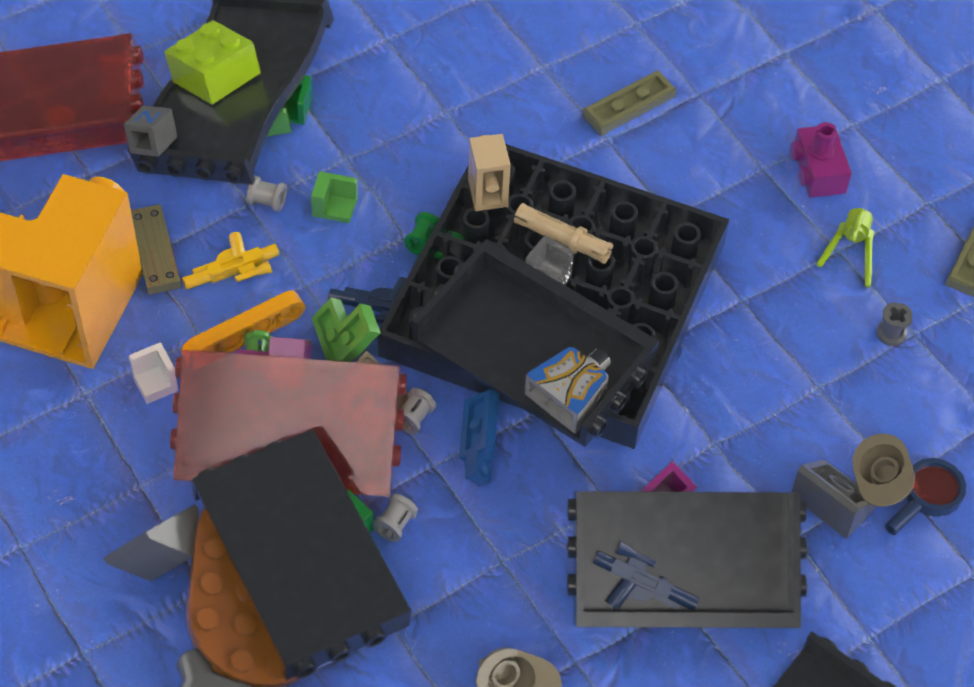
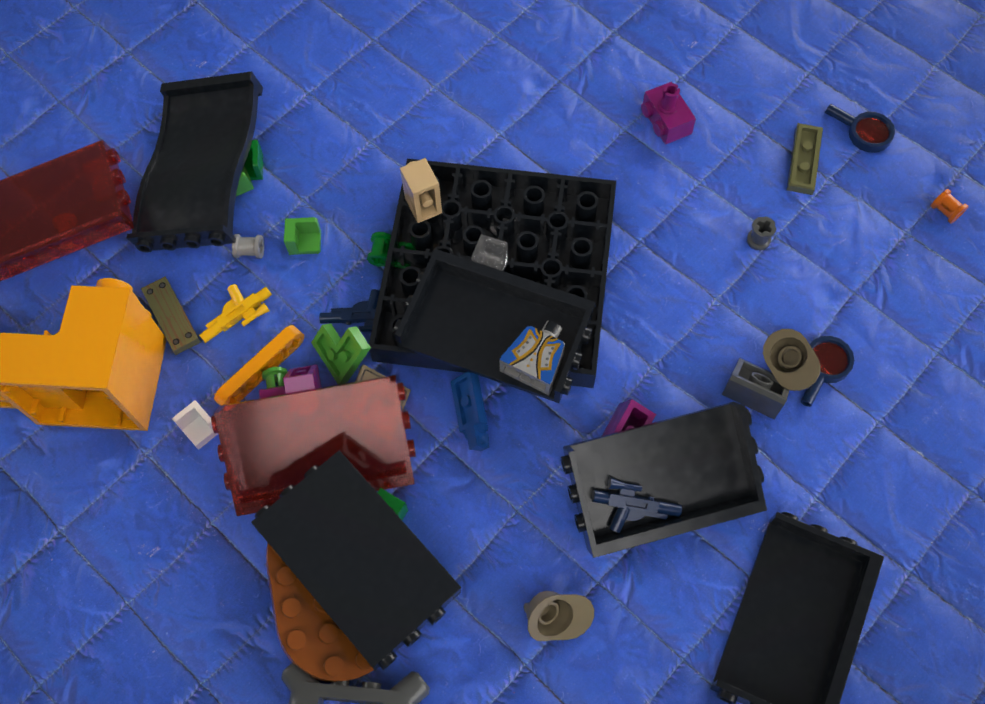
camera: 10 degrees left, 10 degrees up
dark grey slope [103,504,199,581] -> none
dark grey brick [124,105,177,157] -> none
lime brick [164,20,261,105] -> none
light grey bush [372,494,418,542] -> none
light grey bush [392,388,436,434] -> none
tan pin [514,203,613,264] -> none
olive tile [582,70,677,136] -> none
lime plant [817,208,875,288] -> none

